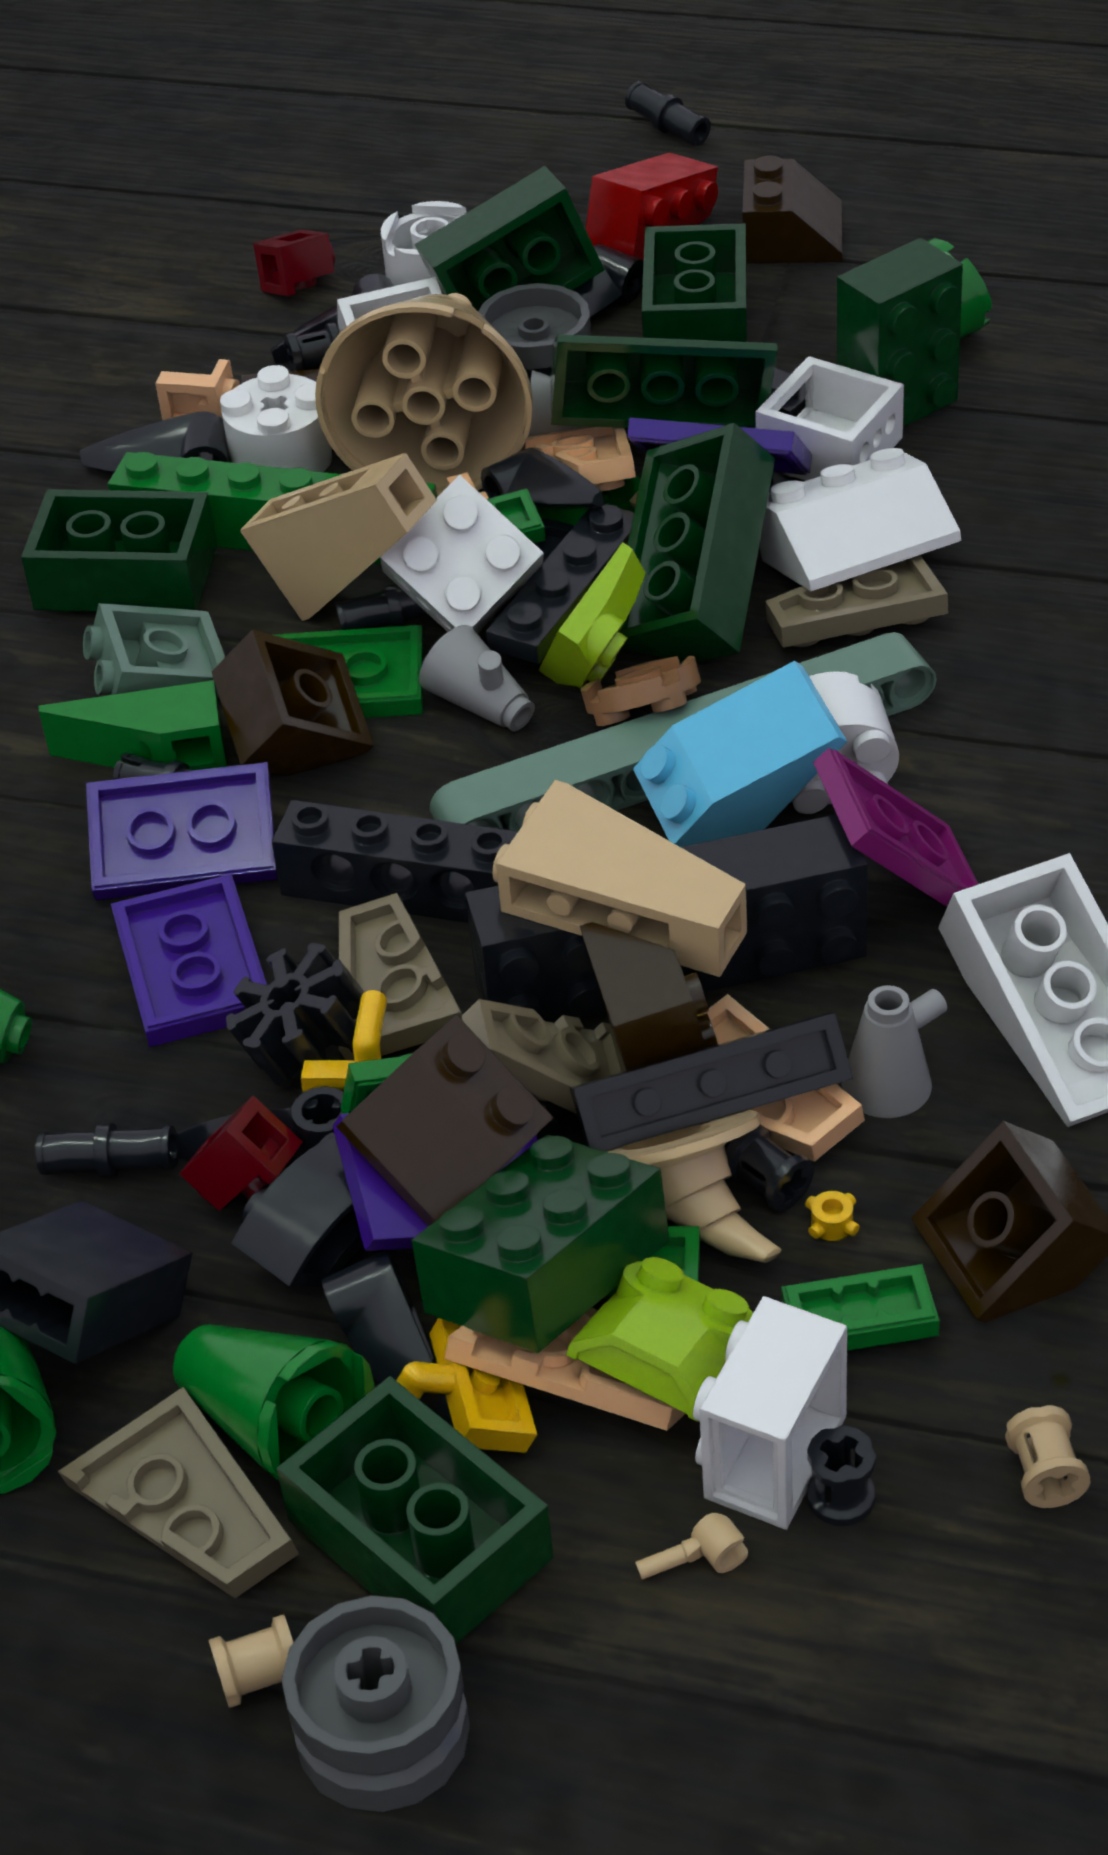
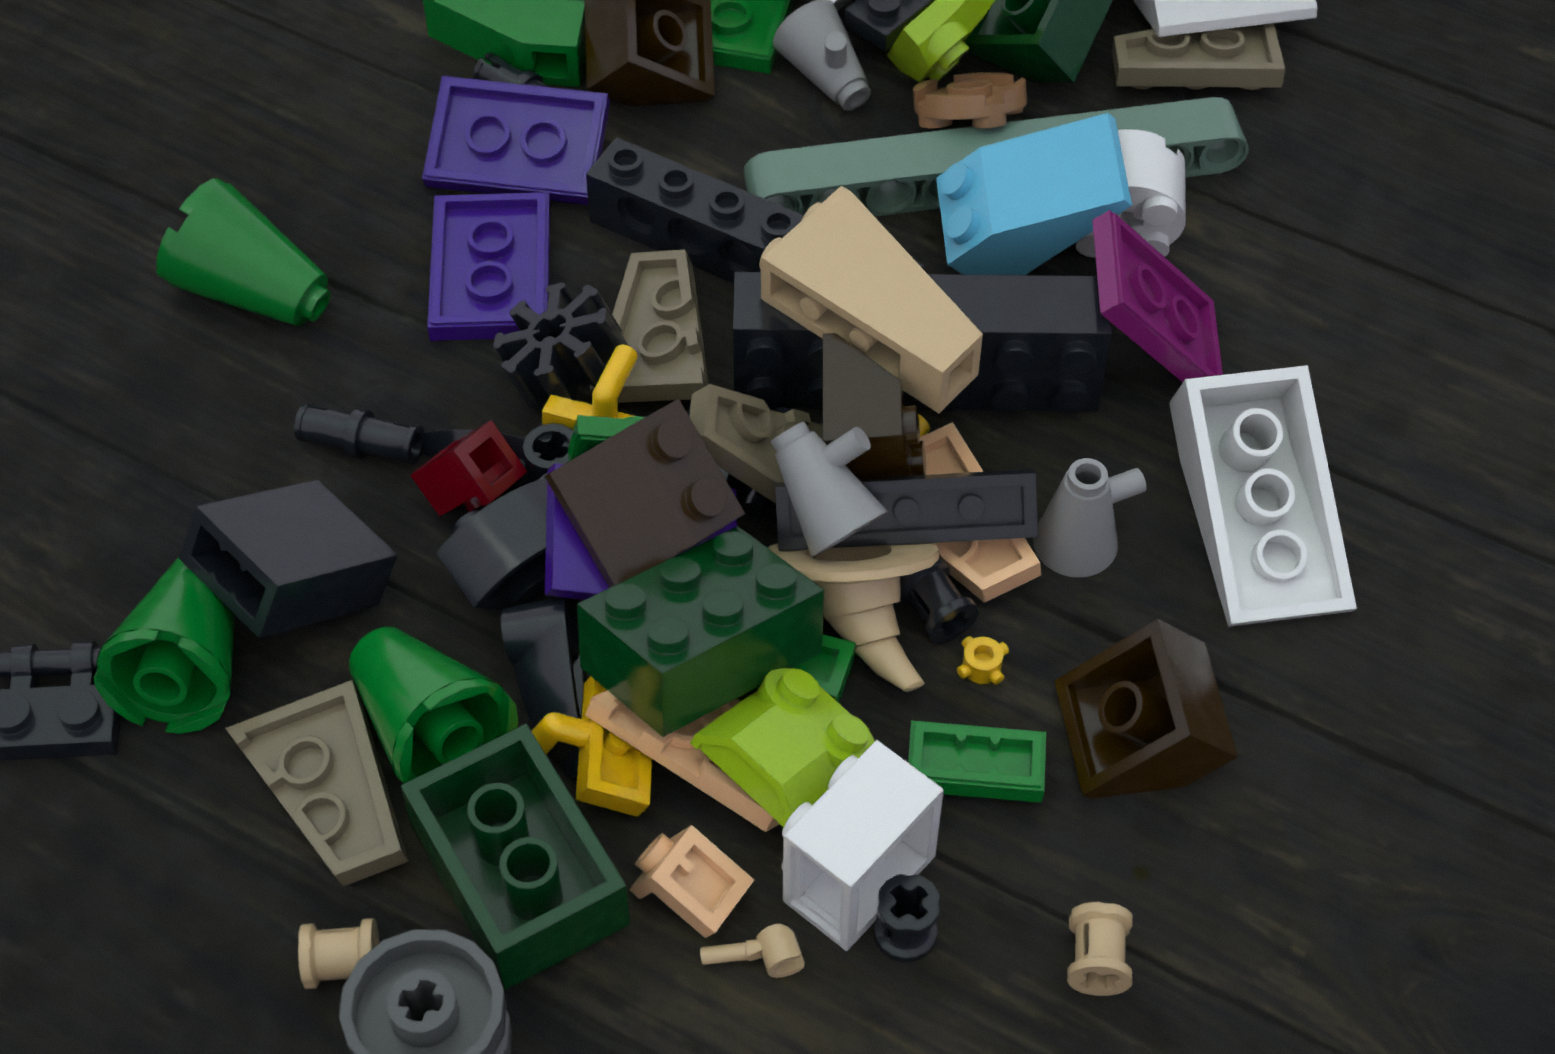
camera: 10 degrees right, 10 degrees up
none -> light nougat bracket [630,825,754,938]
none -> light grey piece [771,421,888,558]

